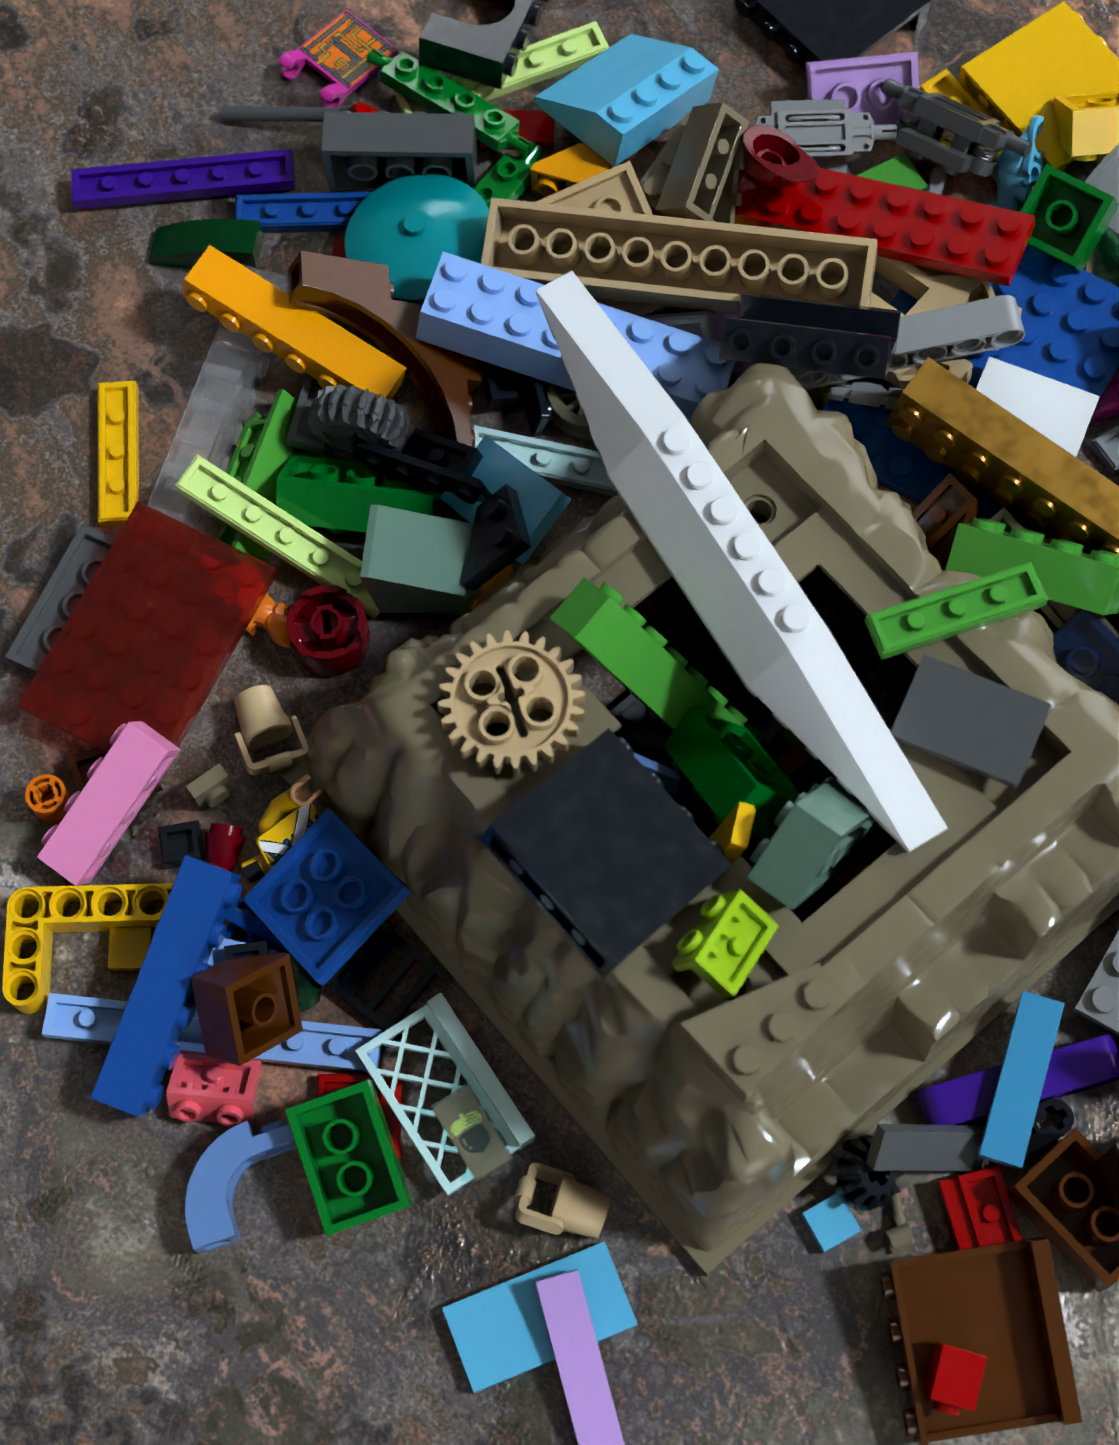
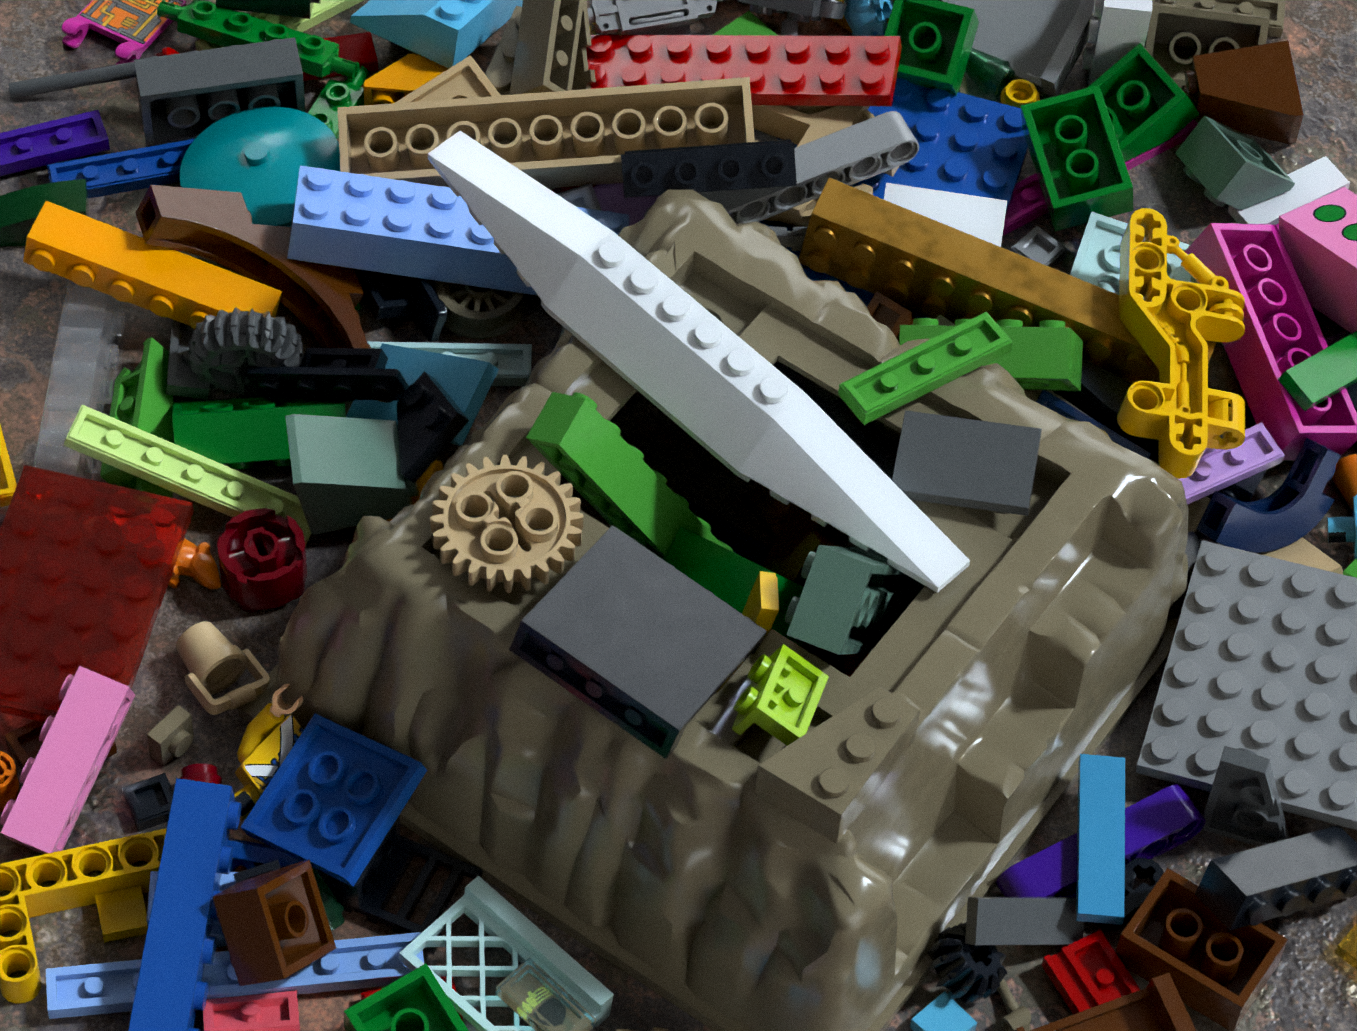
camera: 20 degrees left, 15 degrees down
dark red piece [743,125,820,190] -> none

